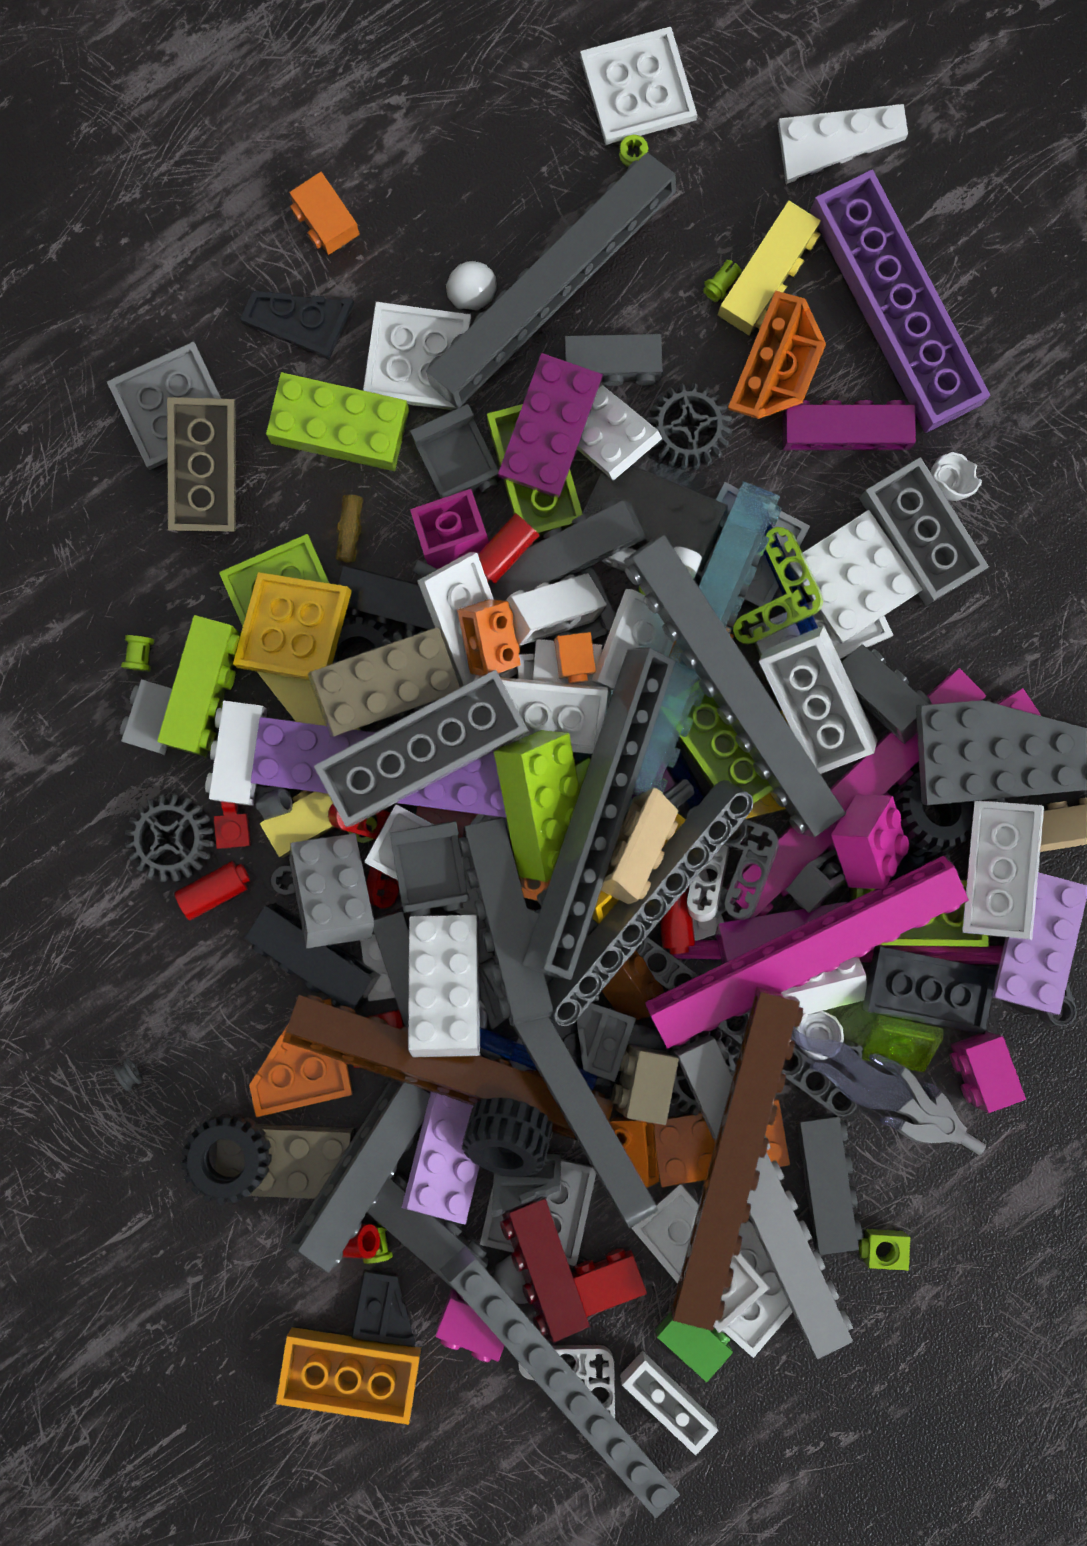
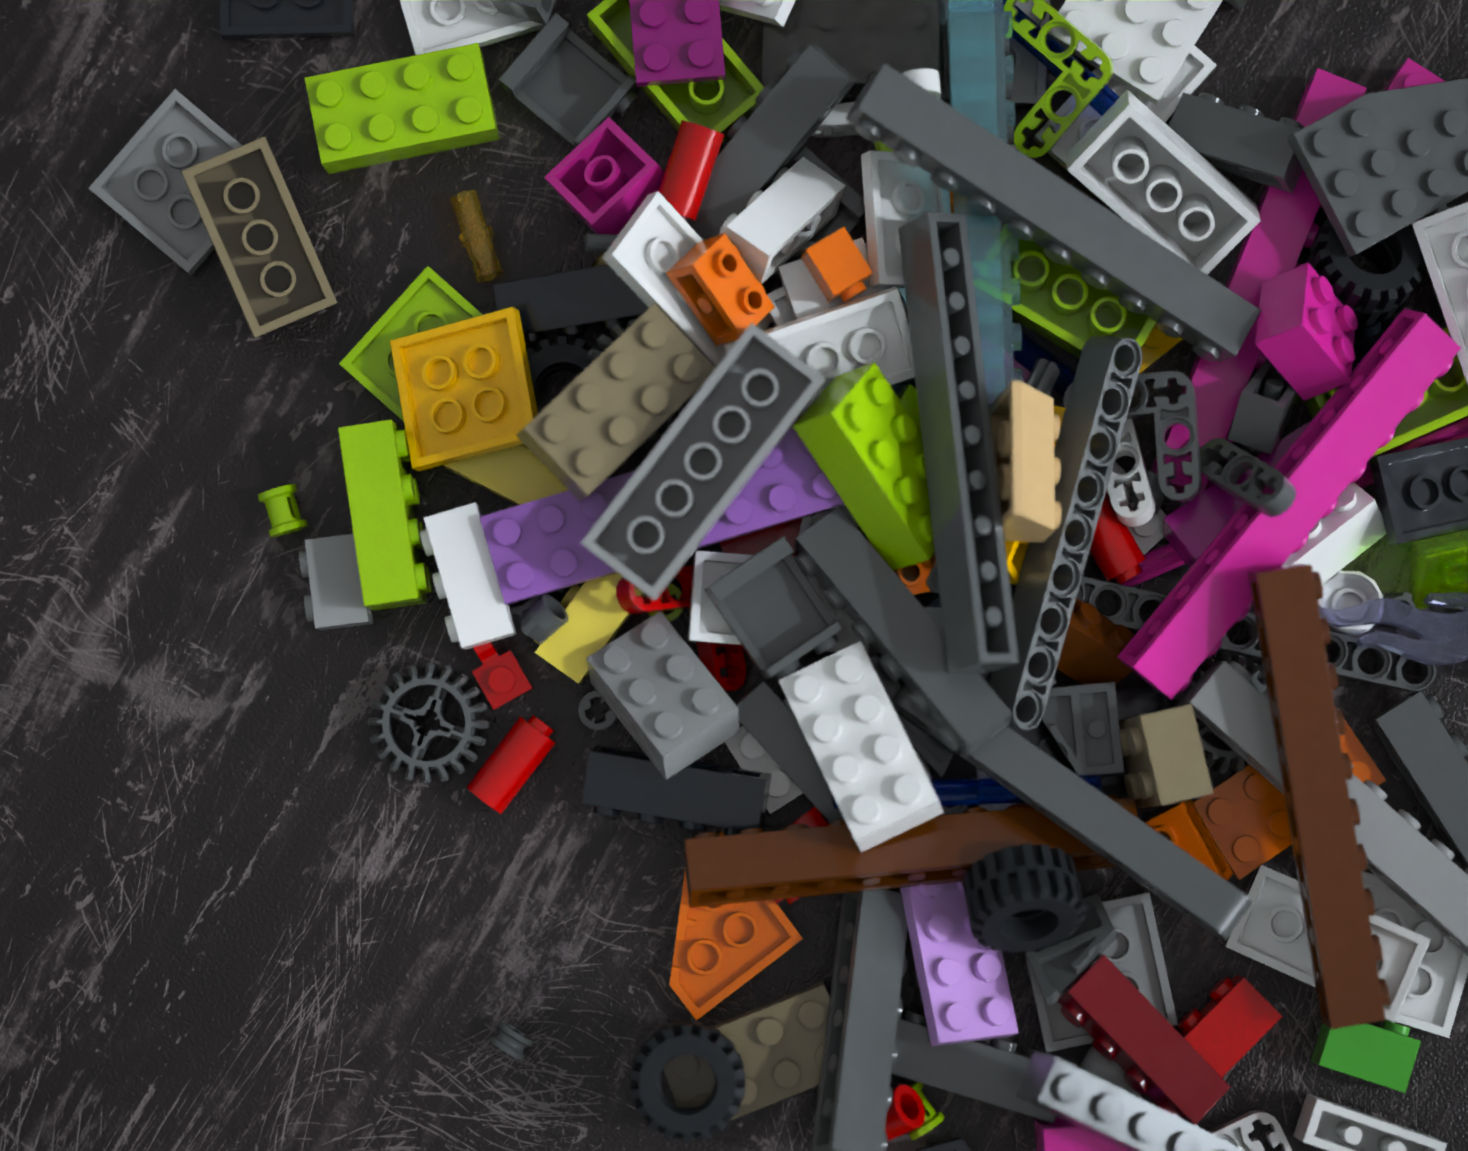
camera: 15 degrees left, 0 degrees up
none -> dark grey beam [1200,438,1296,517]

